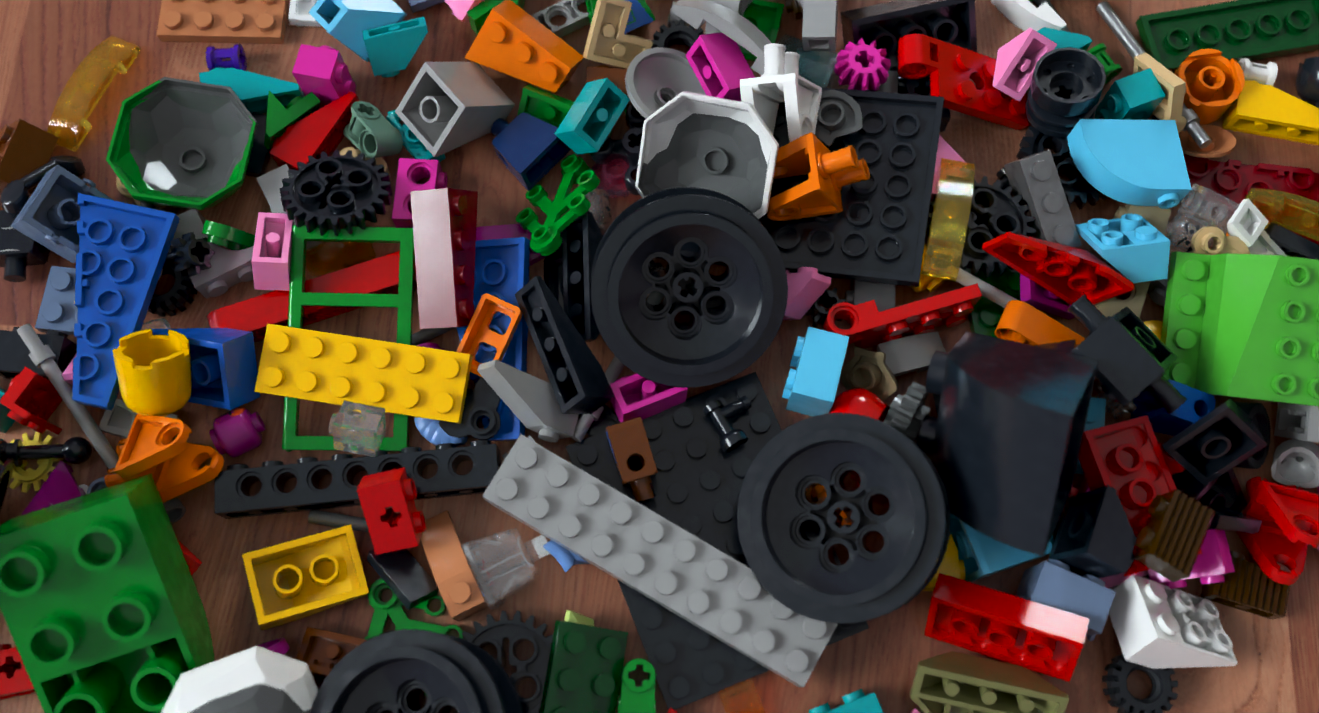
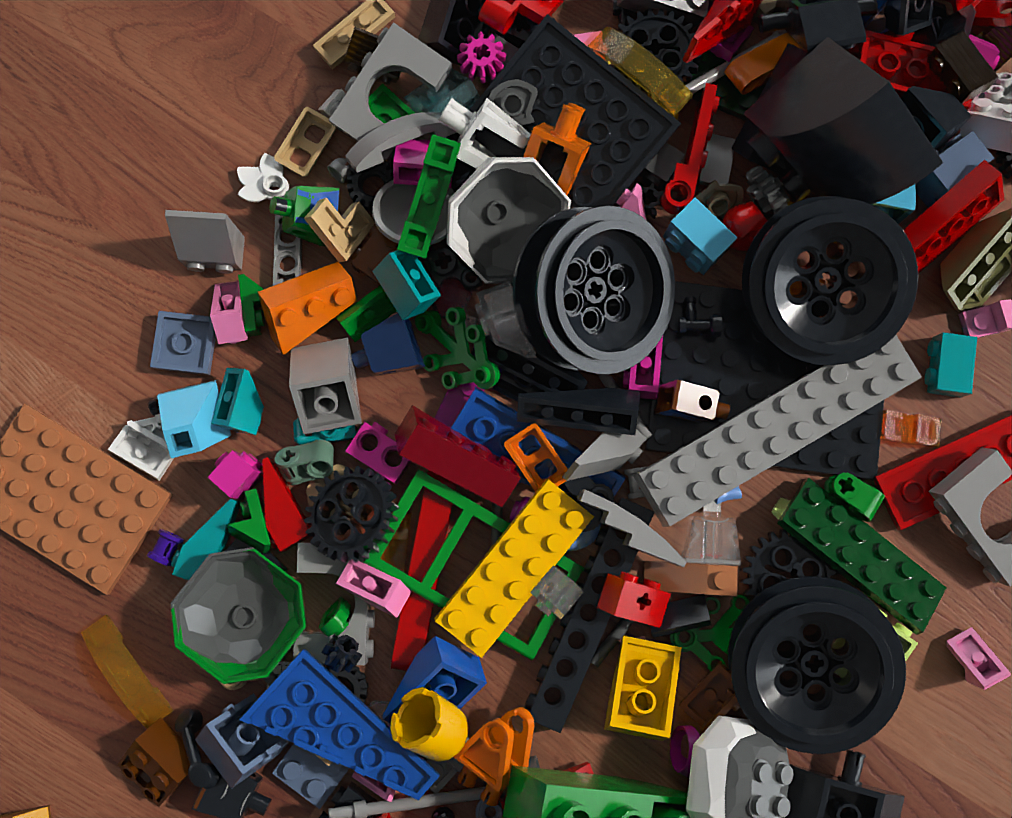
camera: 65 degrees left, 10 degrees up
magenta head [209,407,266,457] -> none
none -> green slope [397,134,461,259]
none -> clear slope [475,281,537,359]
none -> light grey slope [576,489,687,567]

